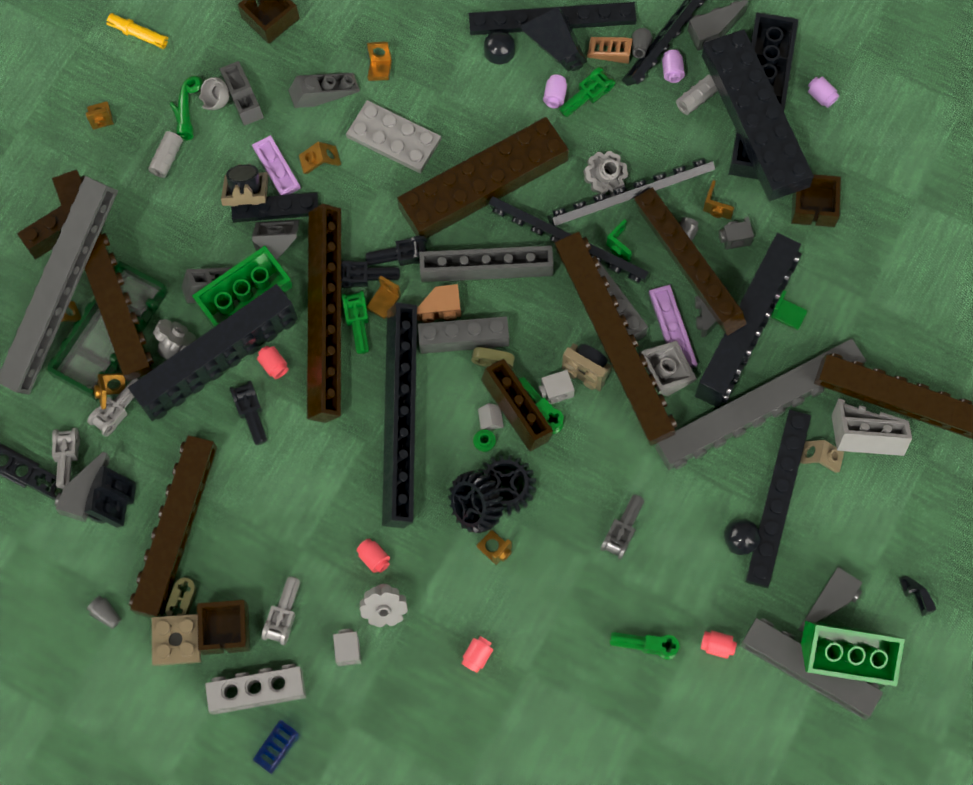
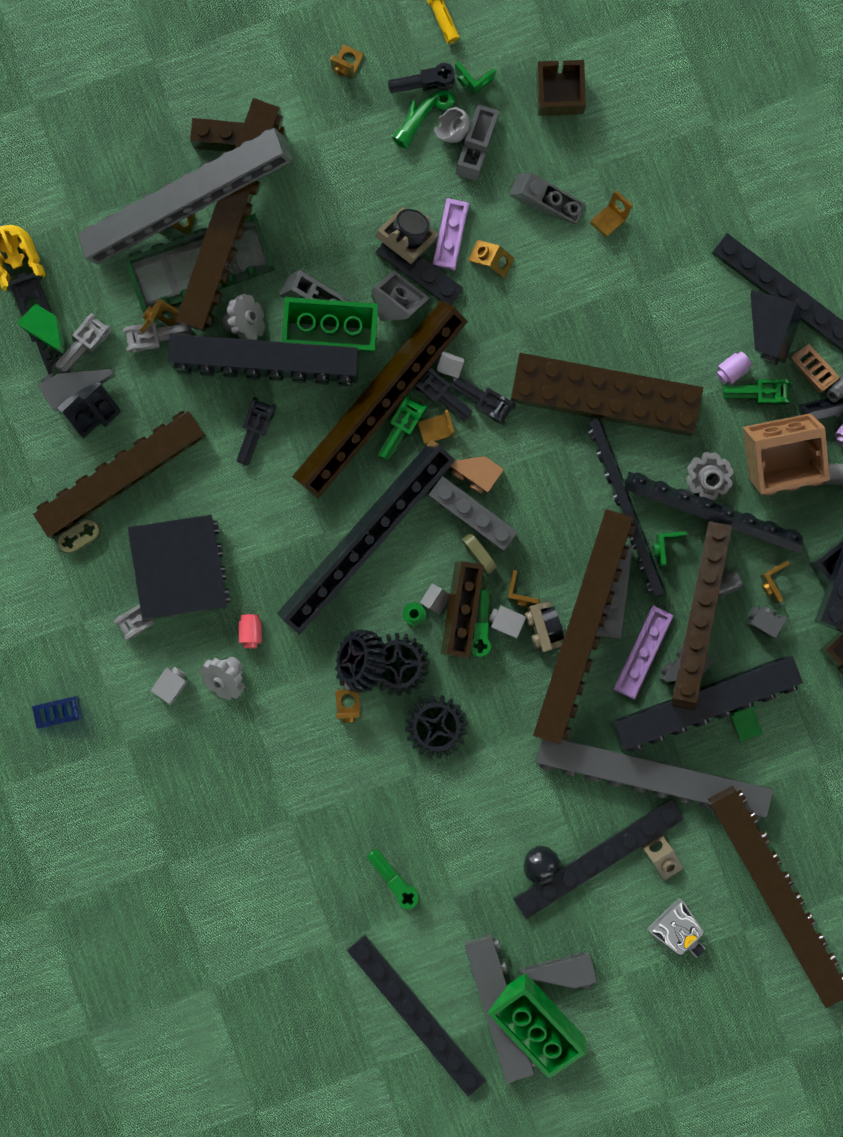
camera: 40 degrees right, 15 degrees up
dark grey cone [87,595,122,630] -> none
light grey axle [148,131,183,178] -> none
dark tan piece [152,614,201,666] -> none
dark brown piece [197,600,250,655] -> none
light grey brick [205,664,306,715] -> none
coral brick [257,346,289,380] -> none
light grey plate [346,100,441,174] -> none
dark grey brick [419,246,553,282] -> none
coral brick [461,636,493,673] -> none
black hair [484,31,515,65] -> none
dark grey connector [600,495,644,560] -> none
light grey slope [639,341,696,397] -> none
coral brick [700,630,737,659] -> none
light grey wedge [831,398,912,456] -> none
black slope [899,576,937,617] -> none
none -> green slope [17,304,66,355]
none -> black panel [128,515,230,622]
none -> black plate [347,934,486,1096]
none -> black connector [388,63,455,94]
none -> black gear [405,695,468,758]
none -> light grey slope [437,352,464,378]
none -> green bracket [455,61,496,95]
none -> pearl gold bracket [507,570,540,607]
none -> light grey torso [647,898,706,958]
none -> medium nougat container [743,413,830,495]

